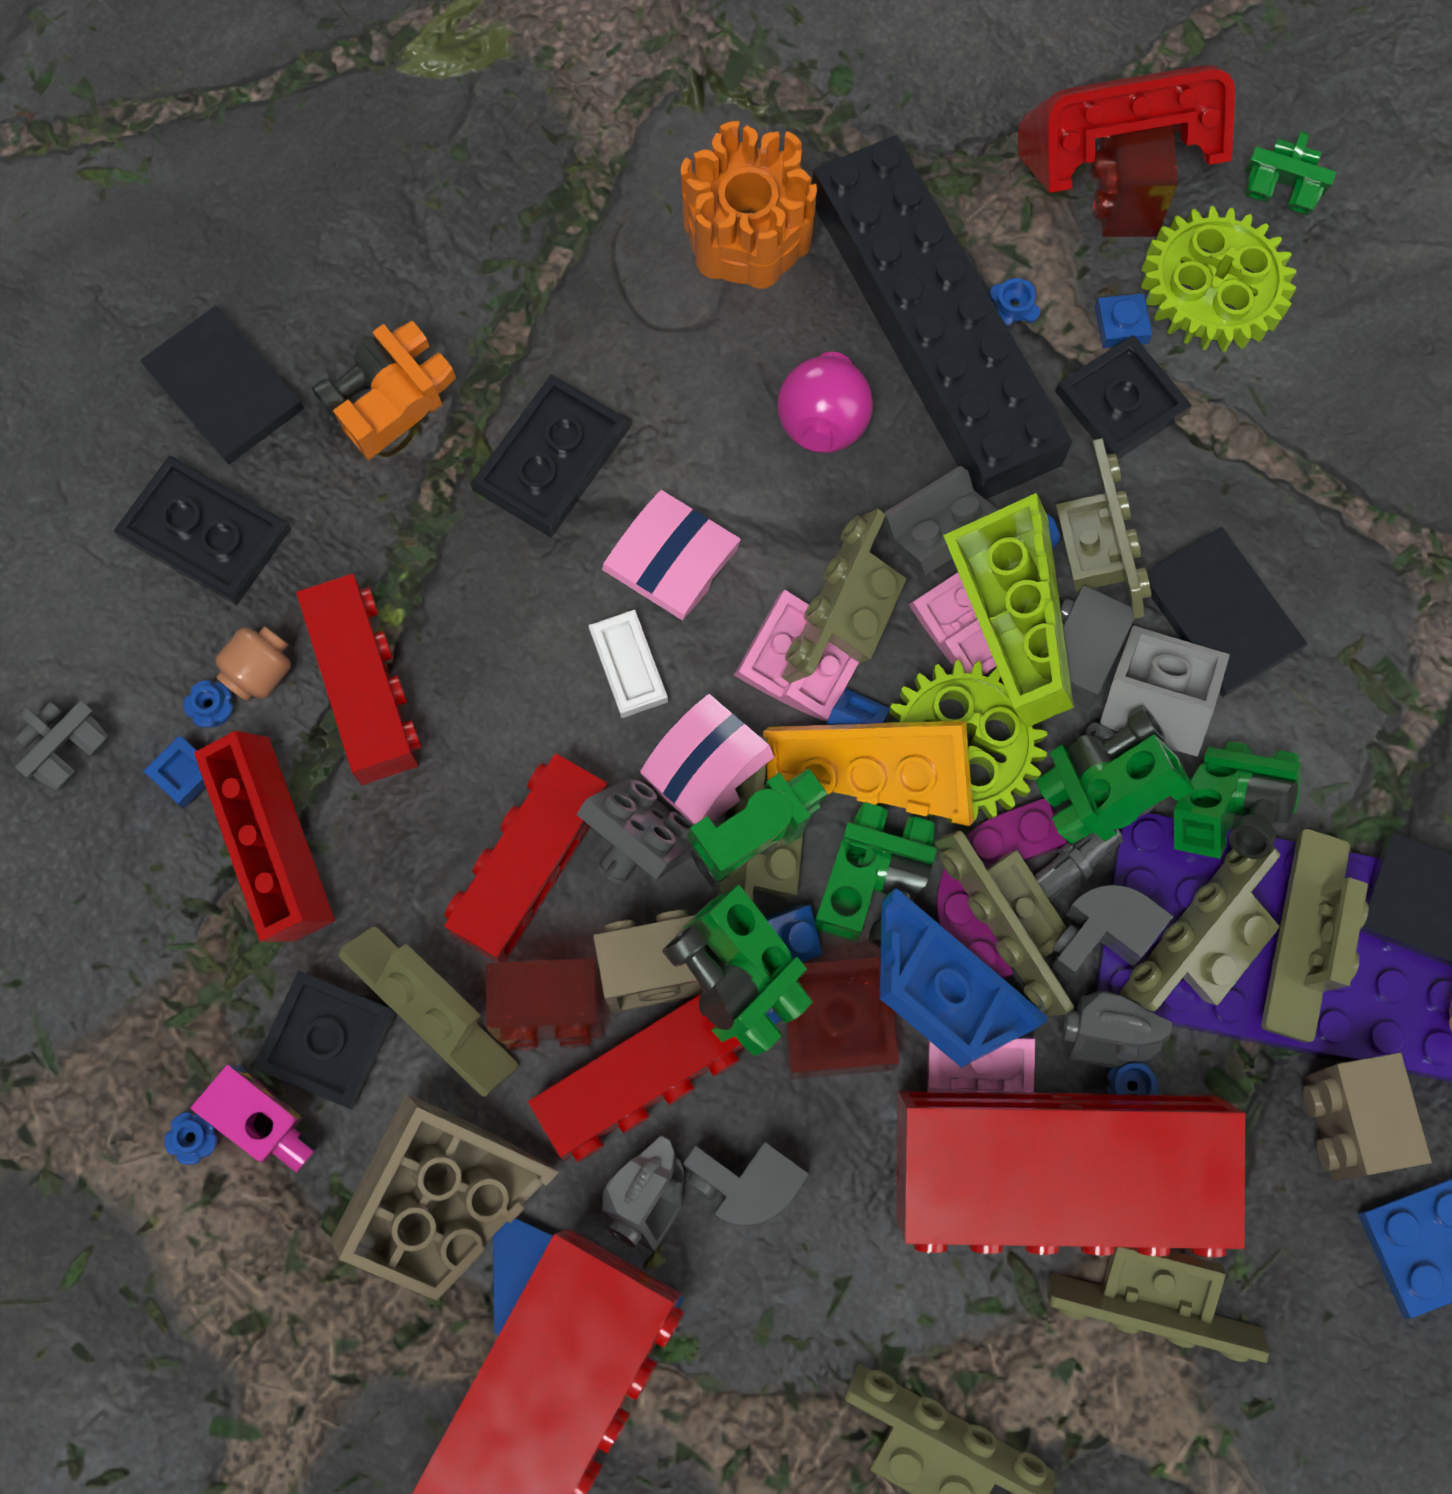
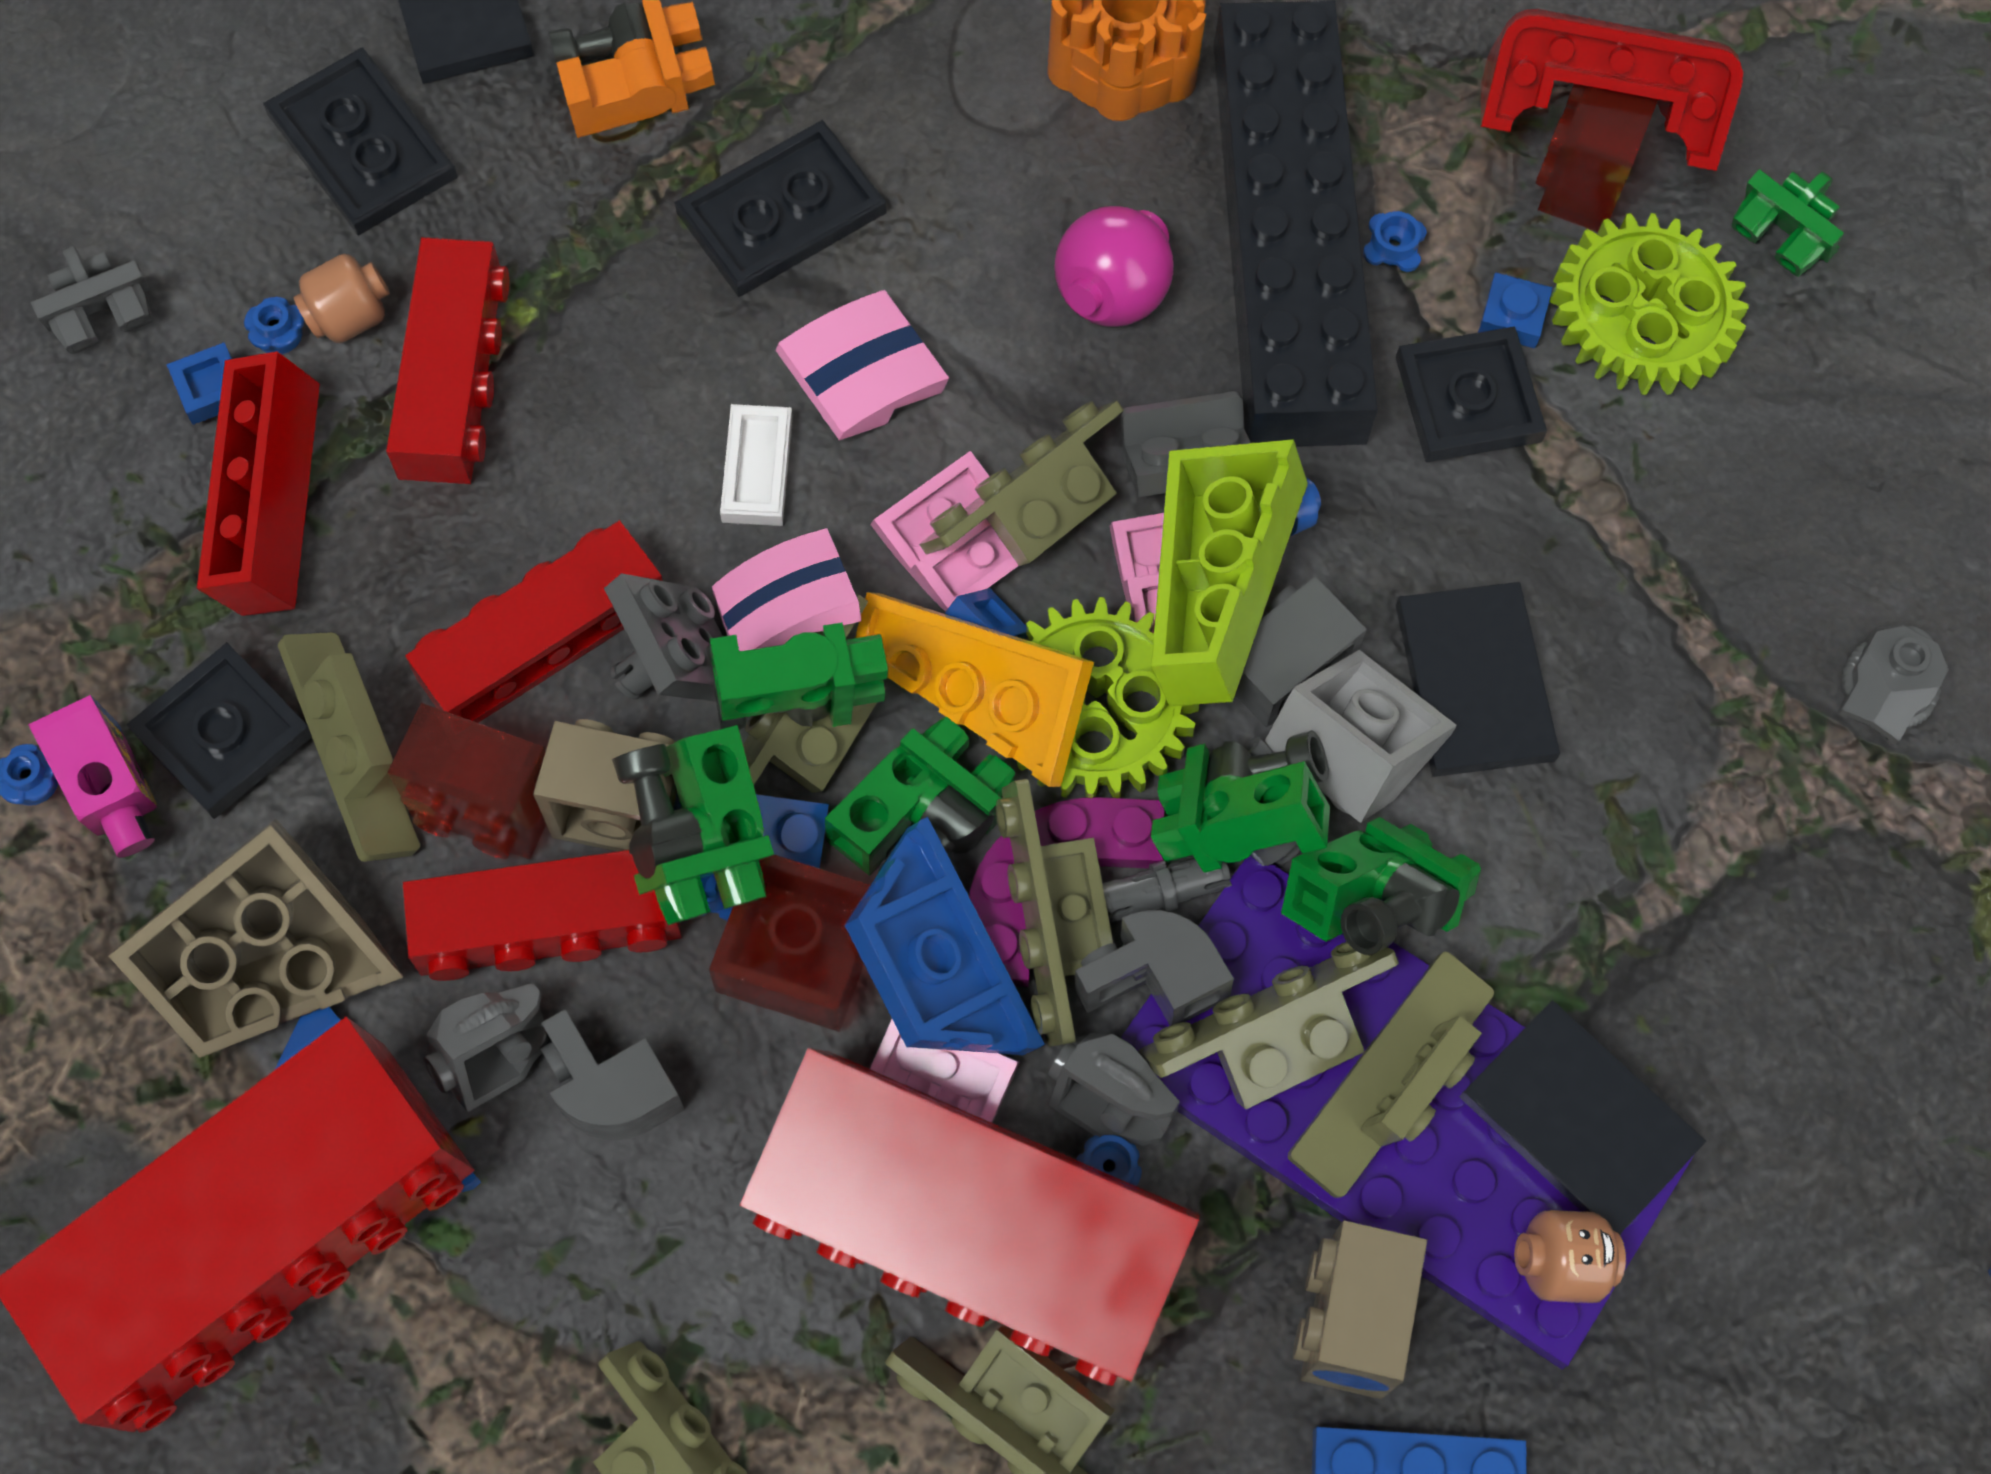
camera: 20 degrees right, 5 degrees down
olive bracket [1056,438,1151,619] -> none

